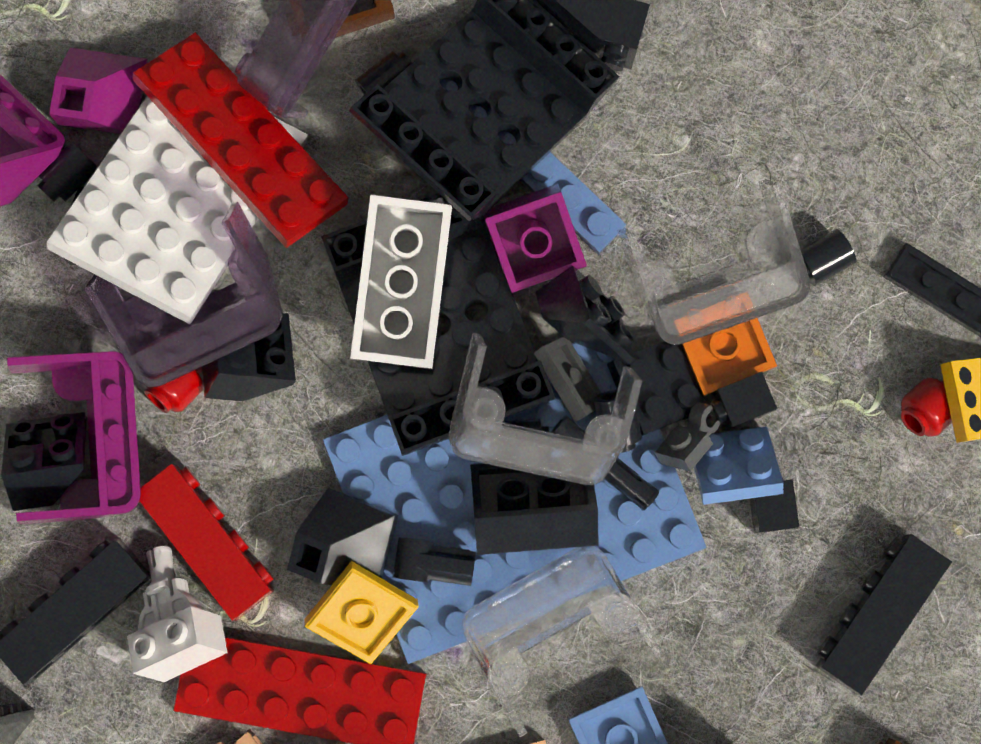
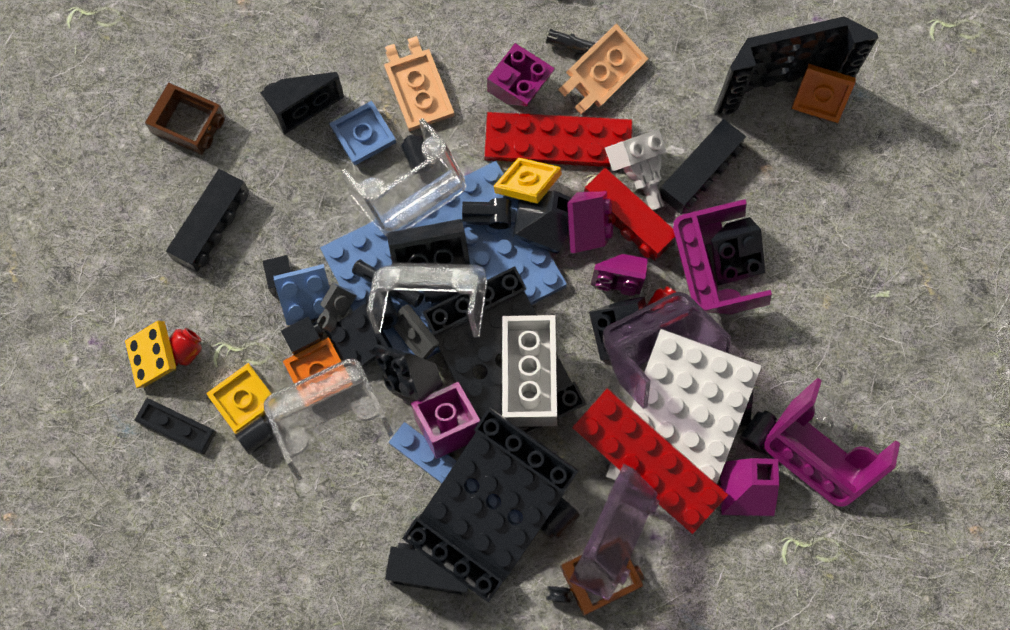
camera: 175 degrees right, 10 degrees down
none -> yellow tile [206,363,279,433]
none -> black brick [401,134,435,174]
none -> magenta slope [568,191,613,253]
none -> magenta slope [591,254,648,296]

